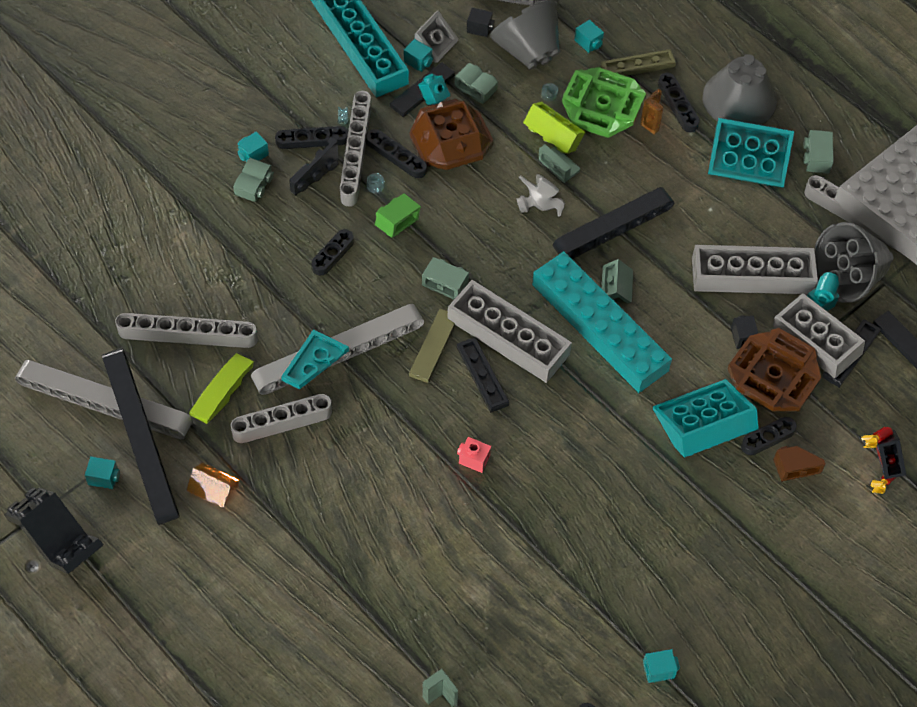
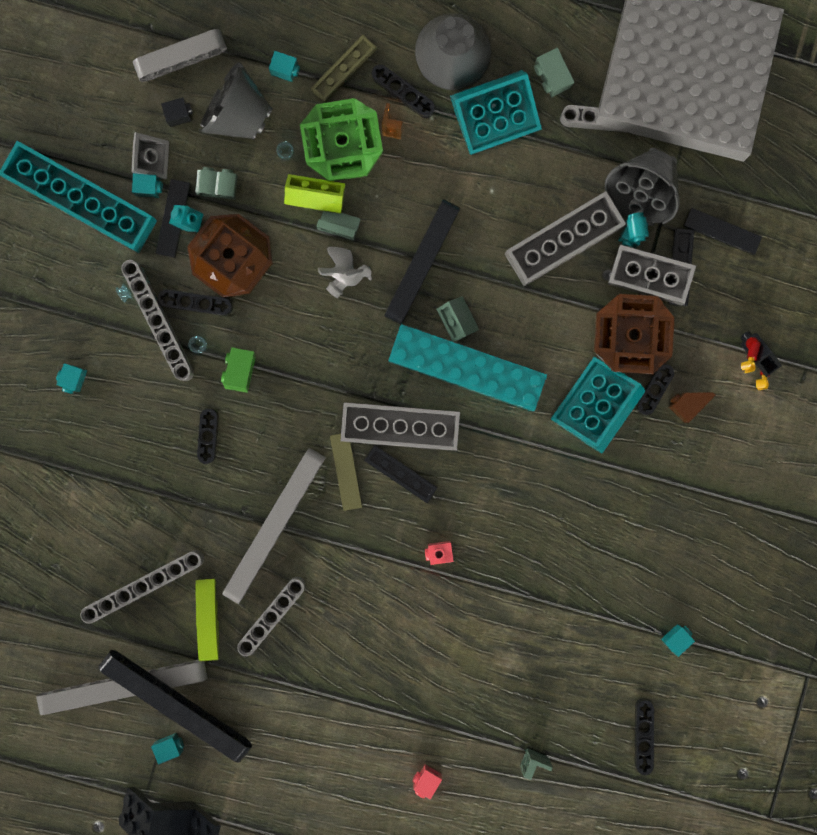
camera: 30 degrees left, 30 degrees up
clear orange panel [186,463,240,508] -> none
sand green brick [233,158,273,202] -> none
black beam [275,126,348,149] -> none
teal wing [281,330,349,389] -> none
black wing [289,137,339,196] -> none
sand green brick [422,257,469,299] -> none
black brick [731,315,758,349] -> none
none -> coral brick [412,764,442,800]

